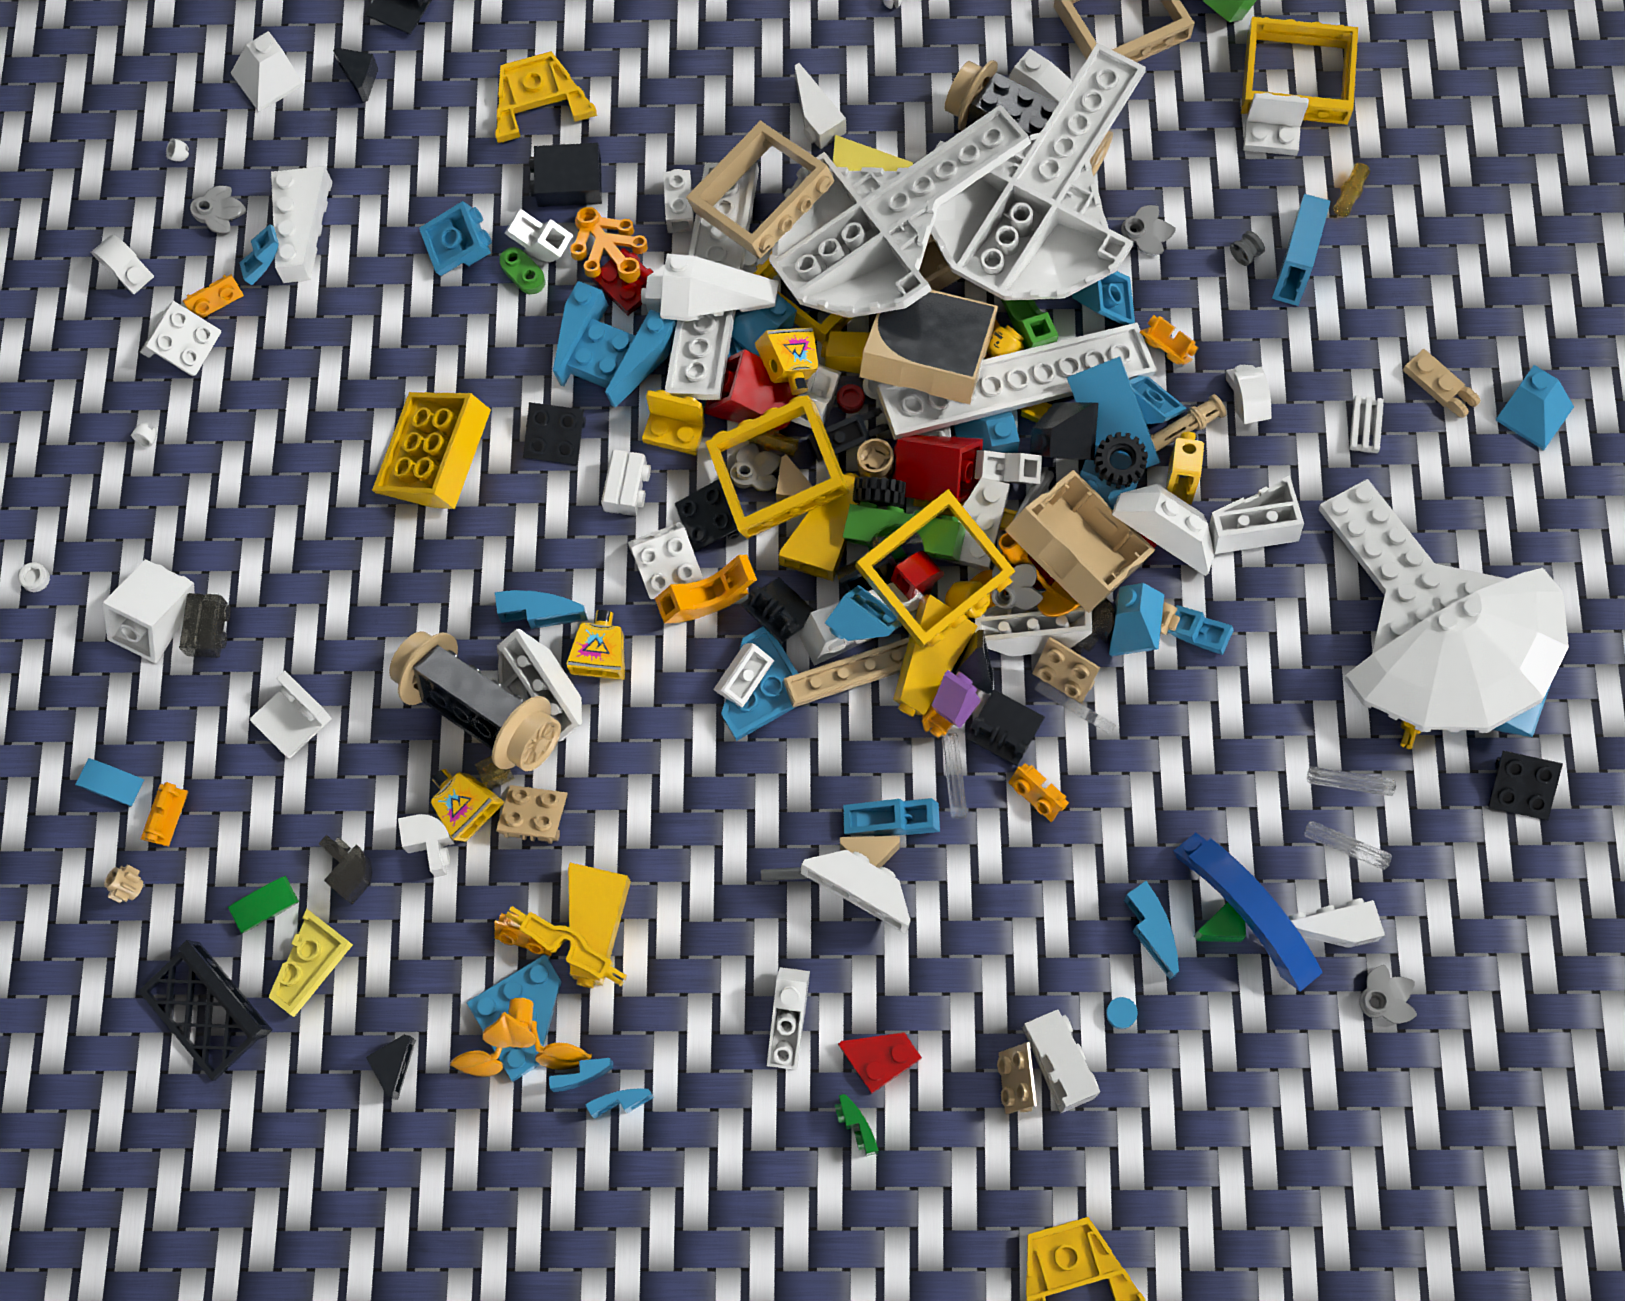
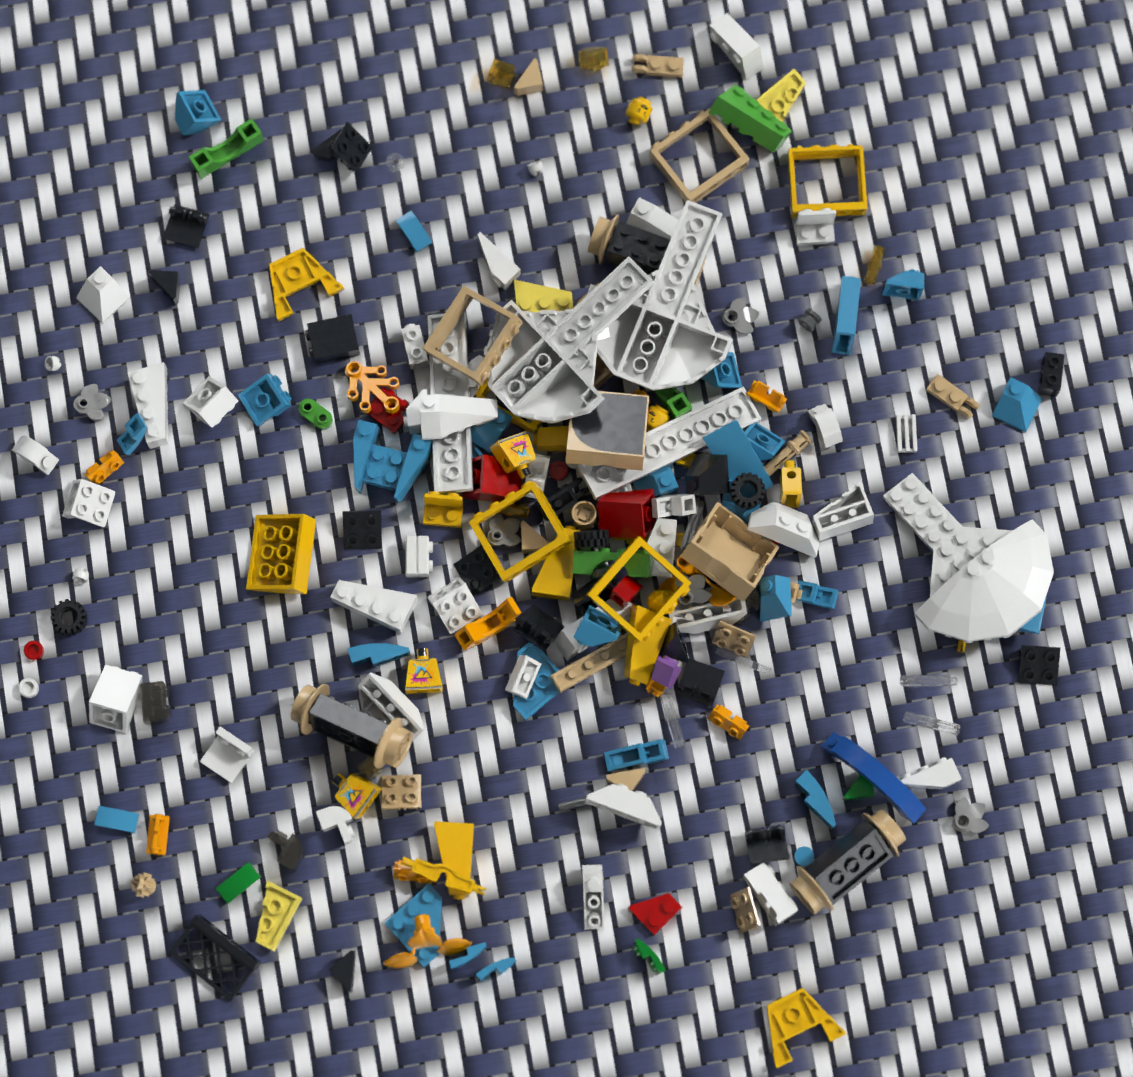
camera: 15 degrees left, 5 degrees up
white brick [505,209,573,262] -> none
none -> red tile [24,641,44,661]
none -> black tyre [50,599,88,636]
none -> white slope [183,376,238,428]
none -> white wedge [330,580,418,634]
none -> dark azure slope [395,211,432,252]
none -> black hinge [745,825,790,864]
none -> black brick [789,809,906,915]
none -> dark azure slope [882,269,924,300]
none -> black brick [1038,352,1065,397]

